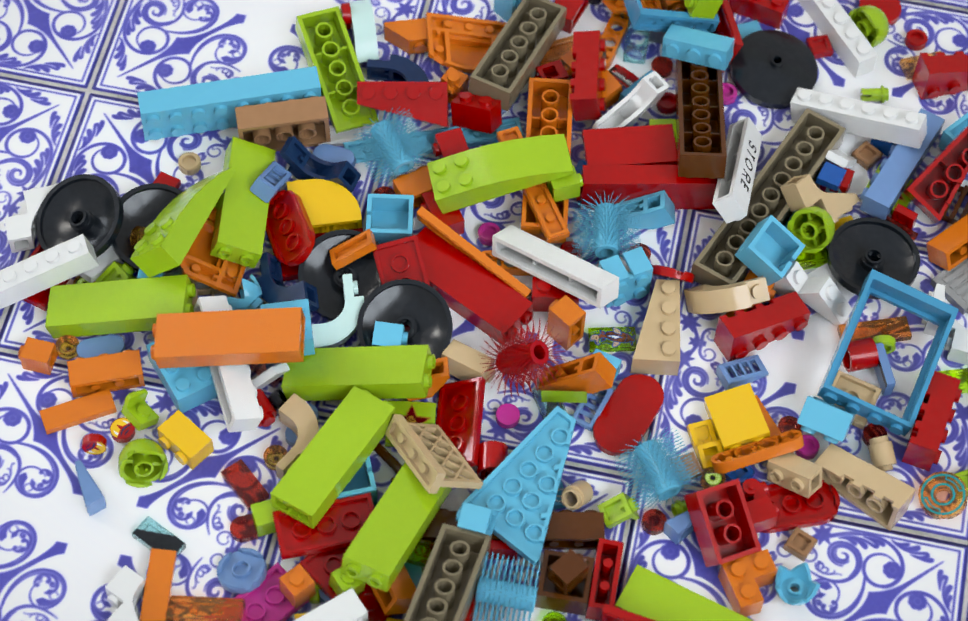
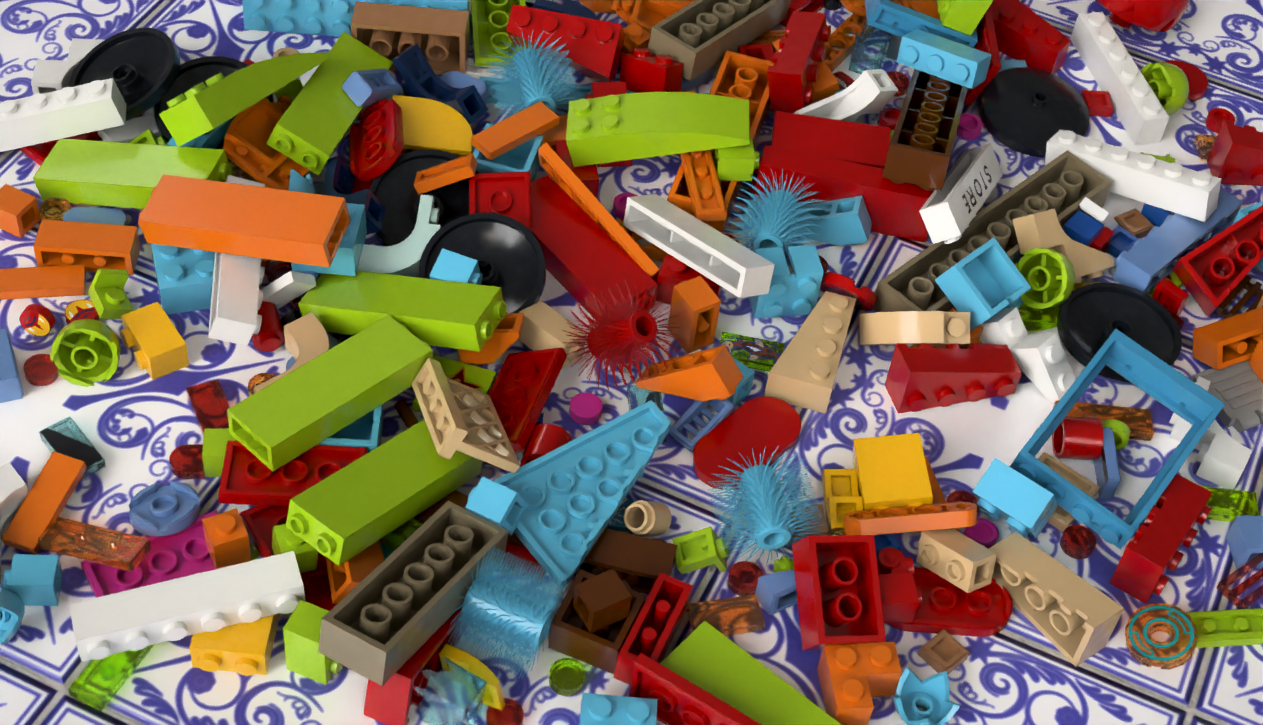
camera: 10 degrees right, 10 degrees down
lime sticker [541,390,587,403] -> none
medium blue slope [715,354,769,391] -> none
tan brick [868,435,897,472] -> none
none -> clear red tile [23,354,59,386]
none -> orange tile [471,101,559,161]
none -> clear orange tile [686,594,765,636]
none -> blue tile [1107,225,1139,259]

